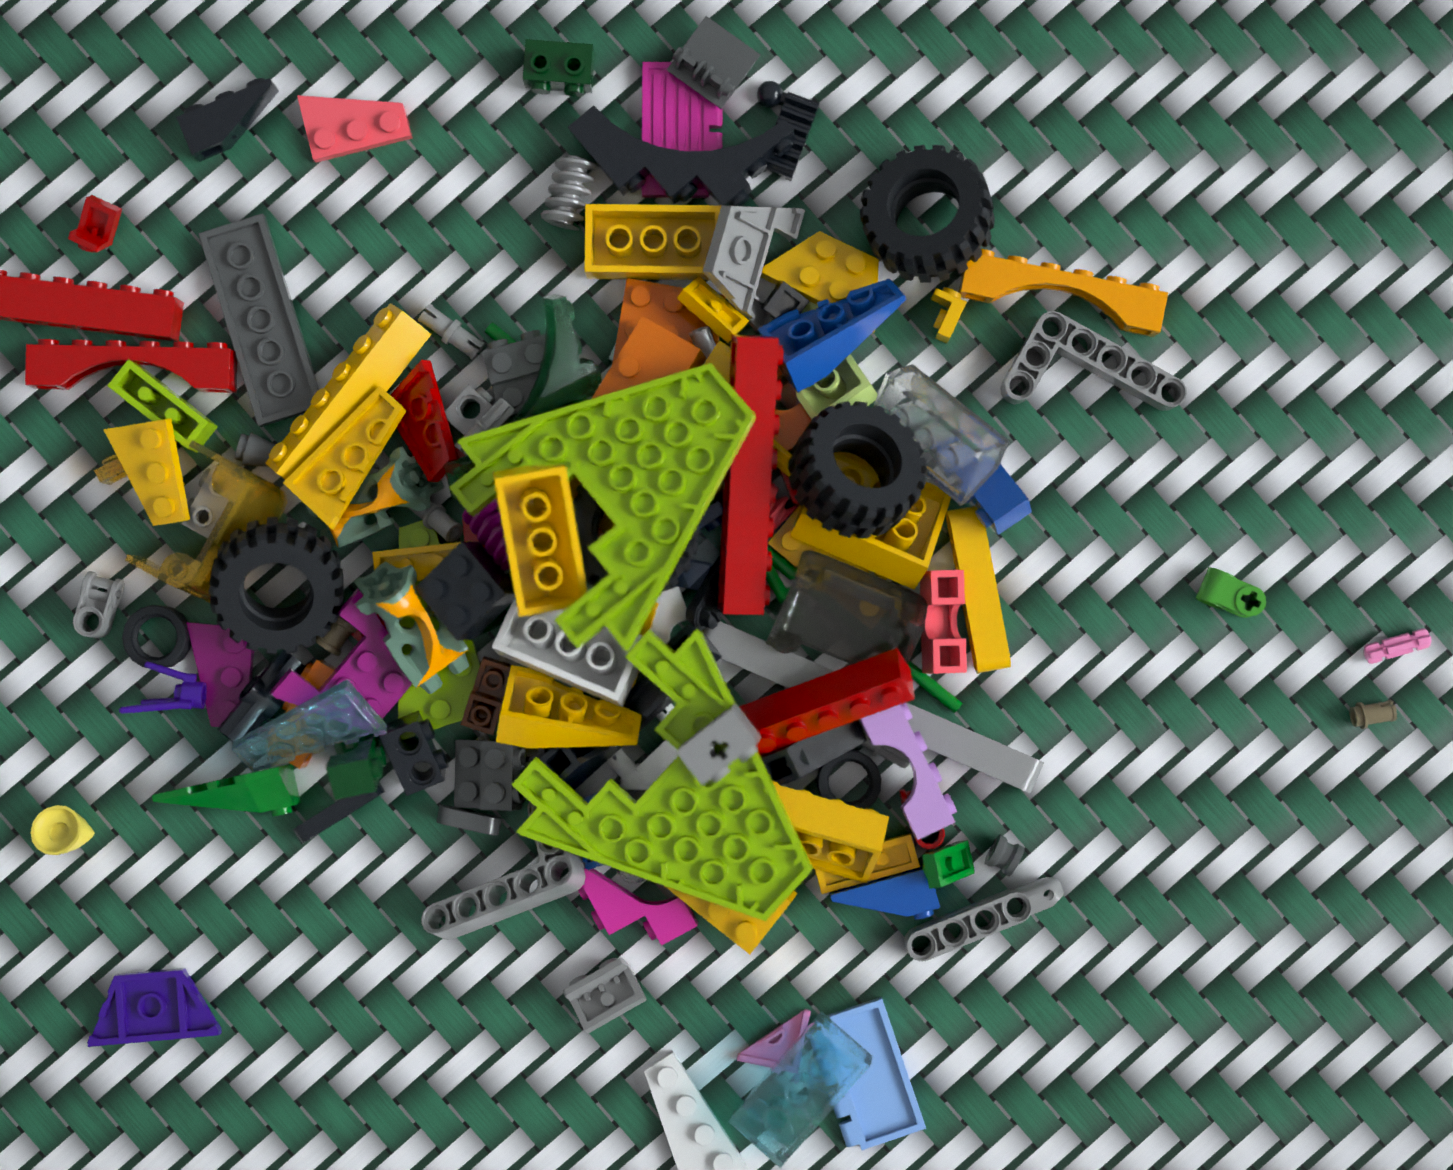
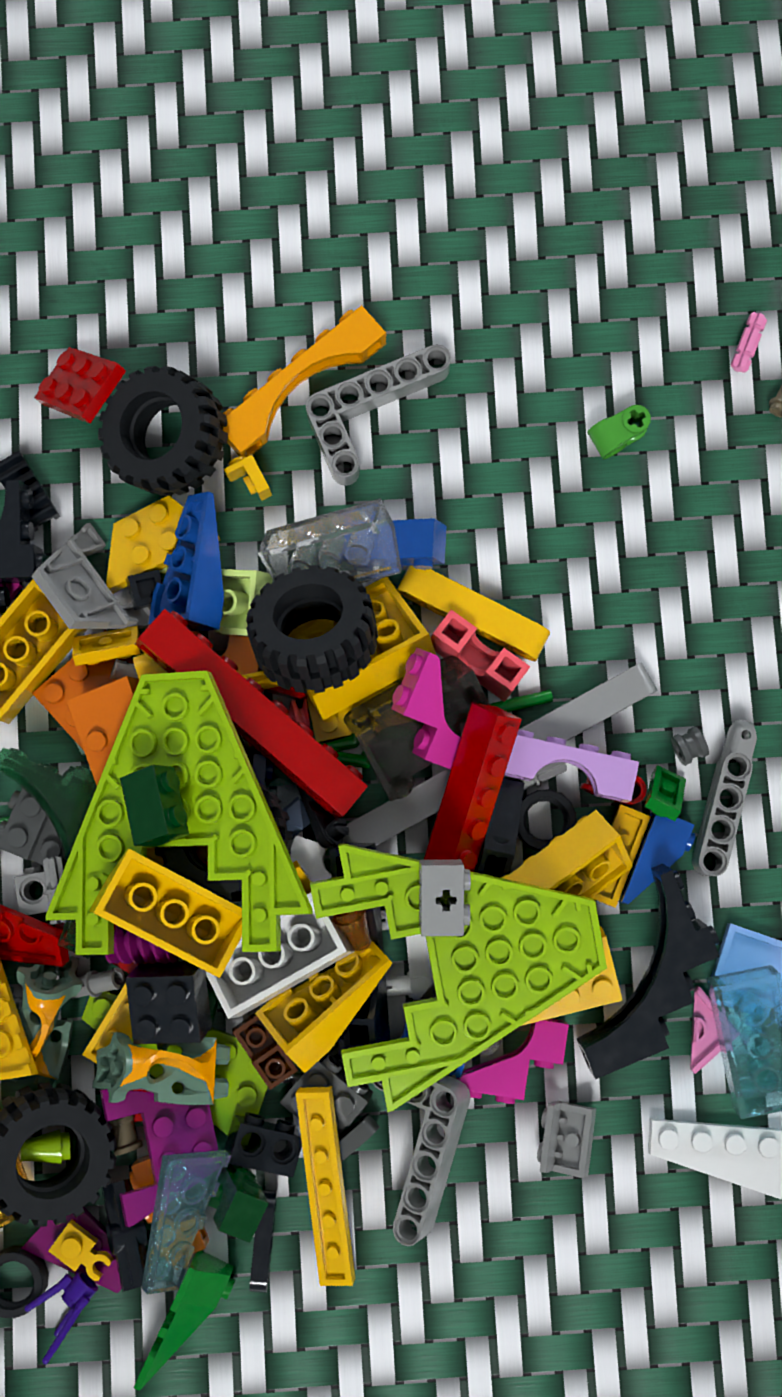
camera: 55 degrees left, 5 degrees down
none -> lime cone [21,1129,70,1164]
none -> red plate [34,347,126,424]
none -> yellow plate [48,1219,114,1281]
none -> dark green brick [120,765,190,847]
none -> yellow plate [296,1087,356,1286]
none -> clear orange cone [333,910,372,951]
none -> dark pink arch [391,647,461,769]
none -> black arch [577,864,720,1080]

